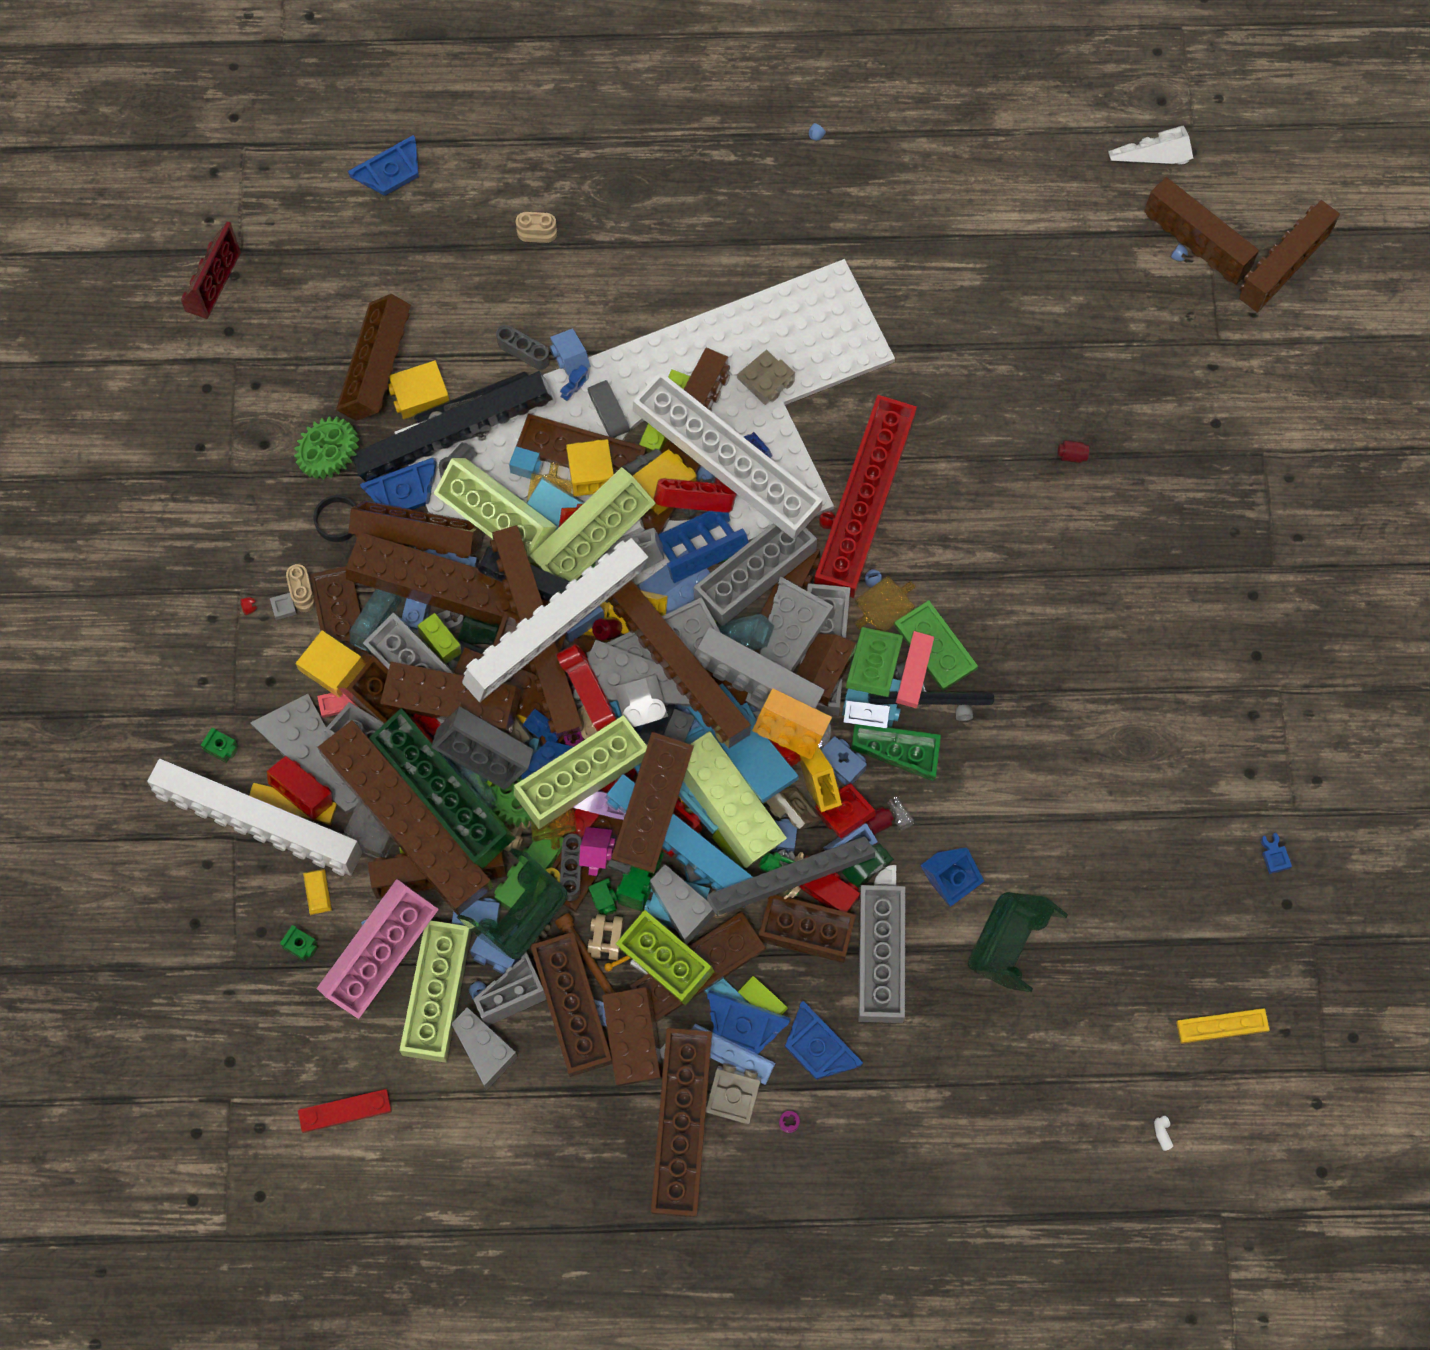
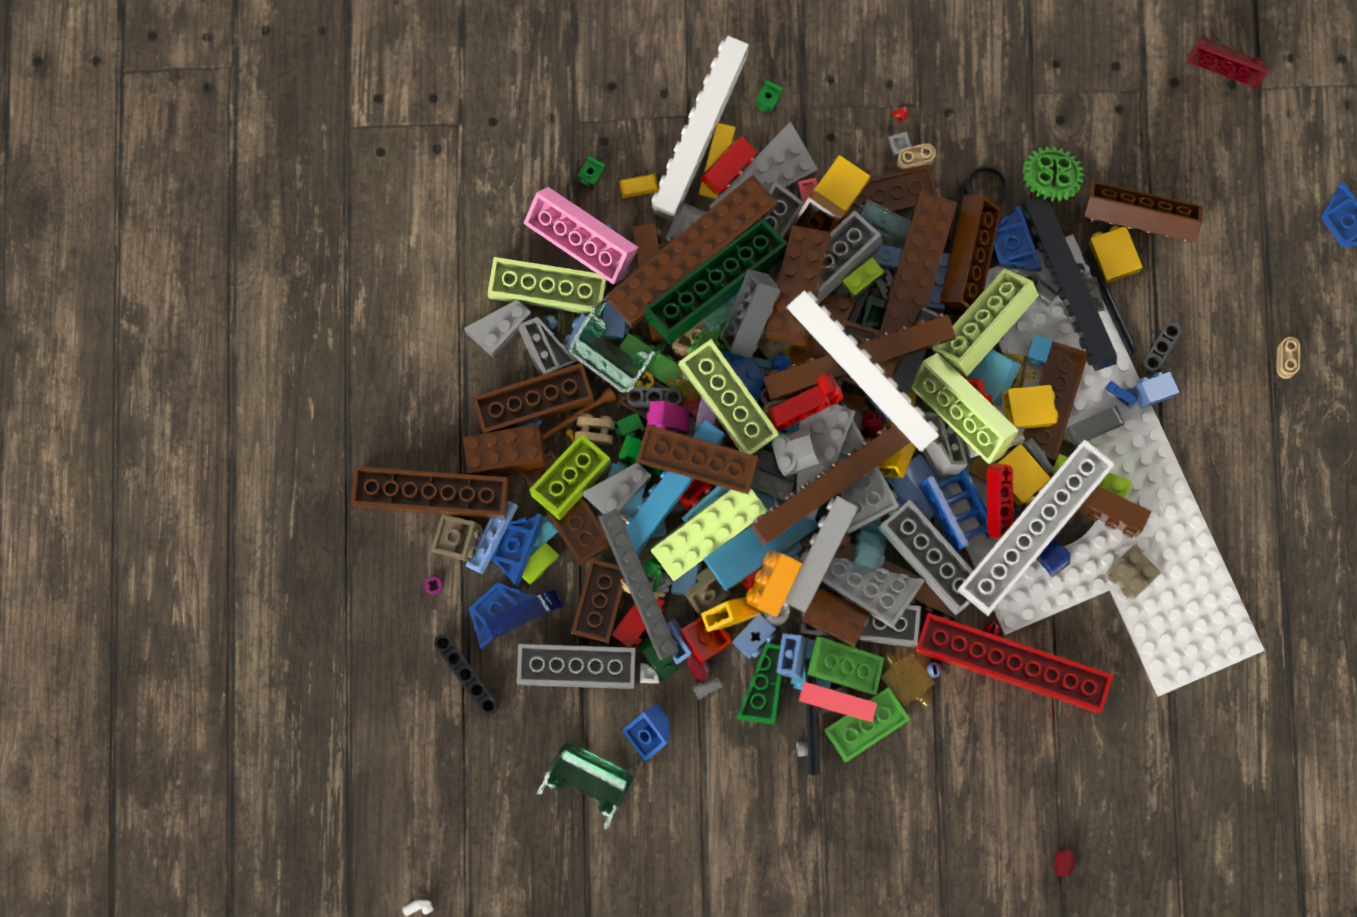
camera: 90 degrees right, 10 degrees up
red plate [298,1089,392,1133] -> none
none -> black beam [434,634,498,716]
none -> clear blue slope [485,589,563,639]

